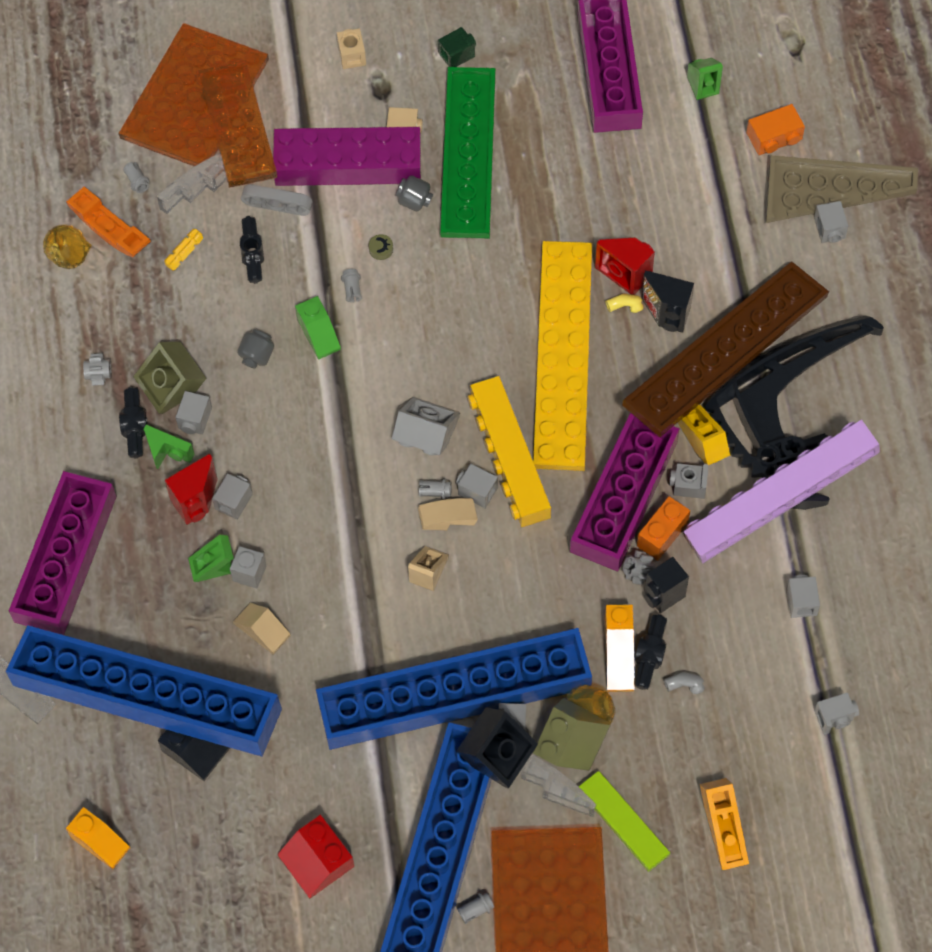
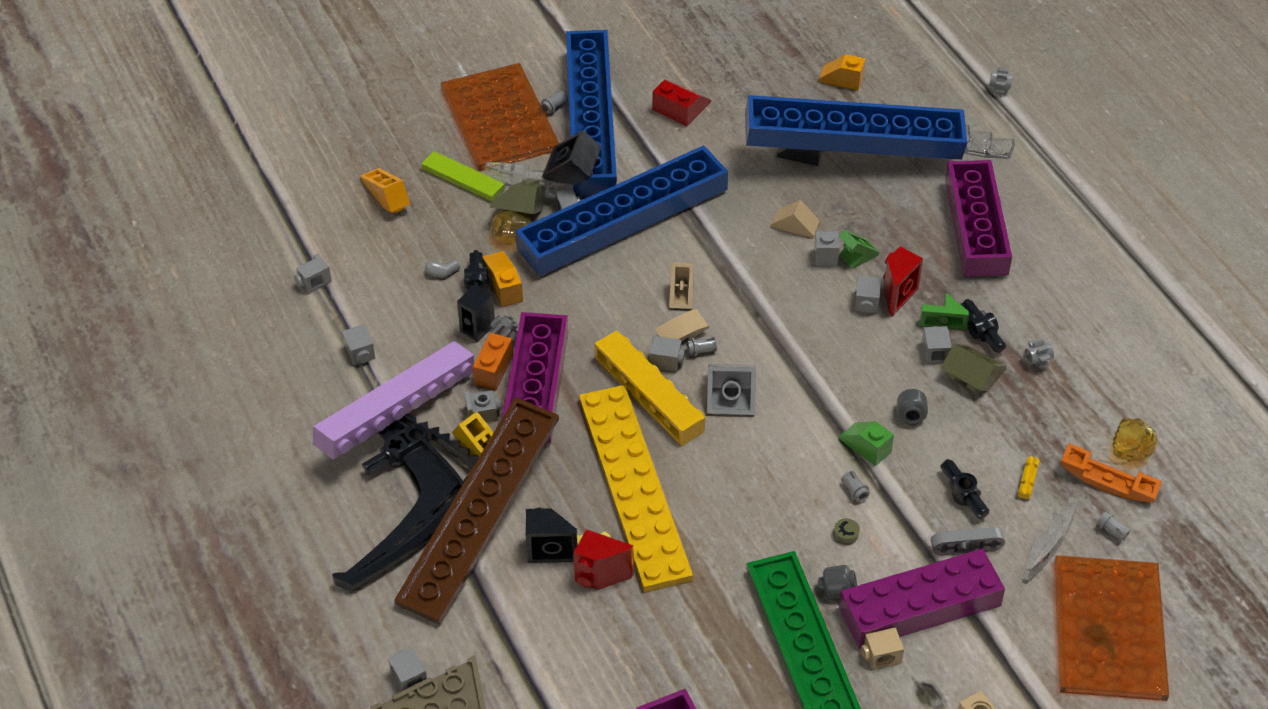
camera: 160 degrees right, 15 degrees down
clear orange plate [199,61,277,188] -> none

